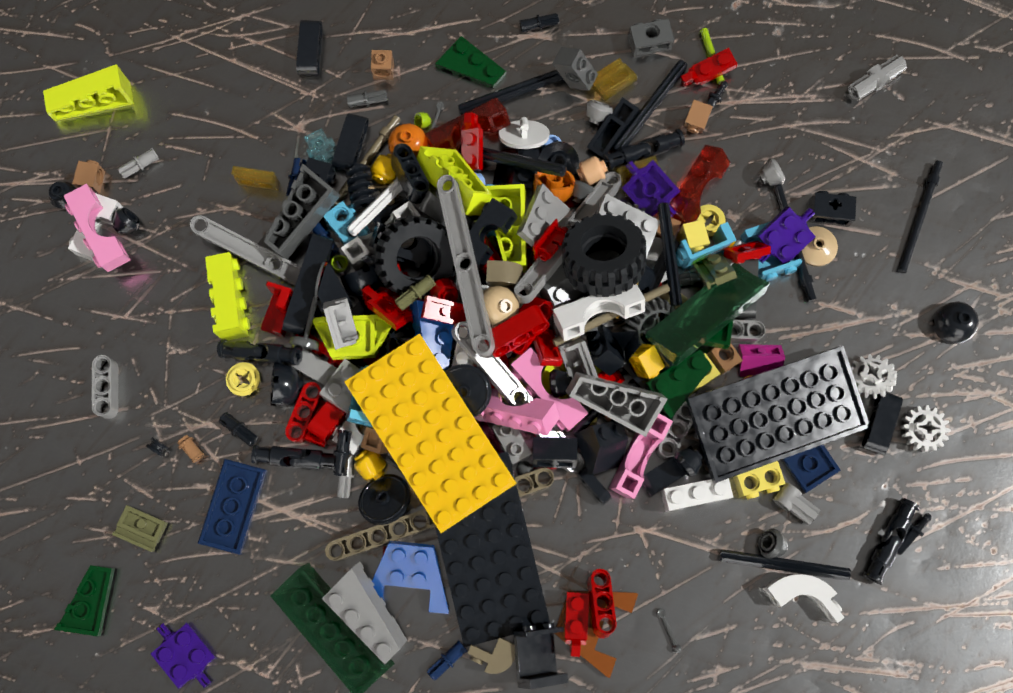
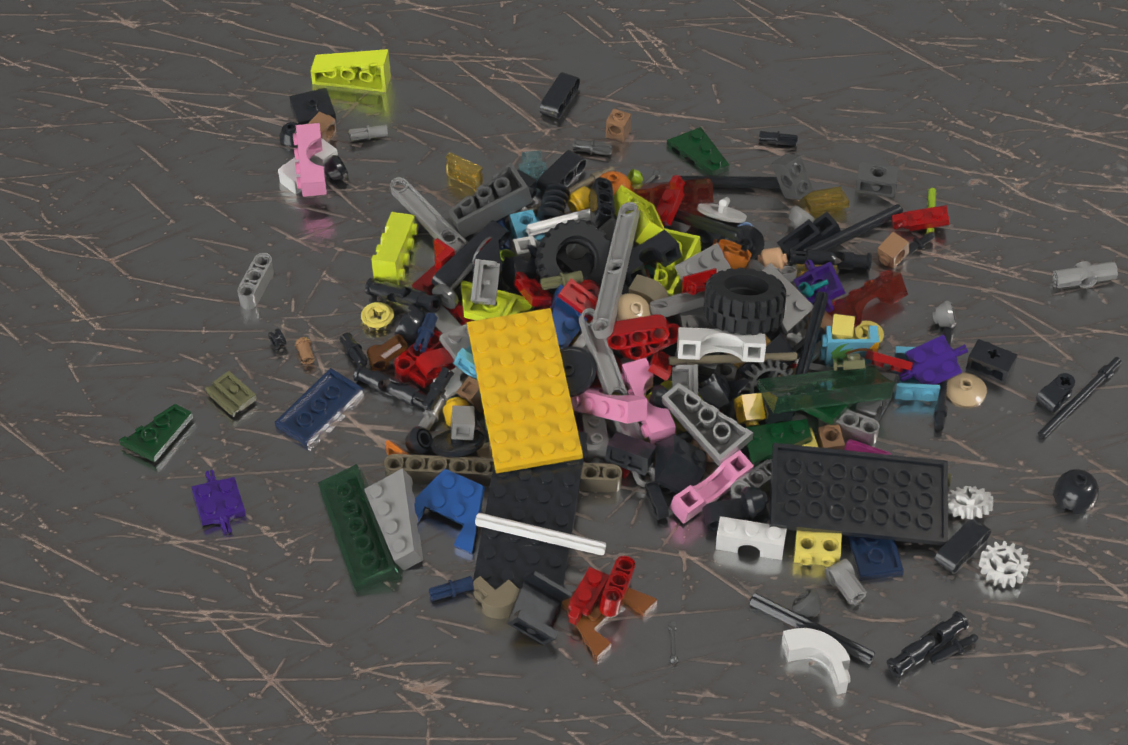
camera: 25 degrees right, 25 degrees down
none -> black plate [289,88,336,125]
none -> reddish brown piece [367,334,408,372]
none -> orange slope [386,440,412,455]
none -> black cone [405,426,433,455]
none -> dark blue axle [413,313,438,352]
none -> light grey brick [451,405,475,440]
none -> white axle [475,513,606,555]
none -> teal hand [798,279,829,298]
none -> black piece [1036,373,1075,413]

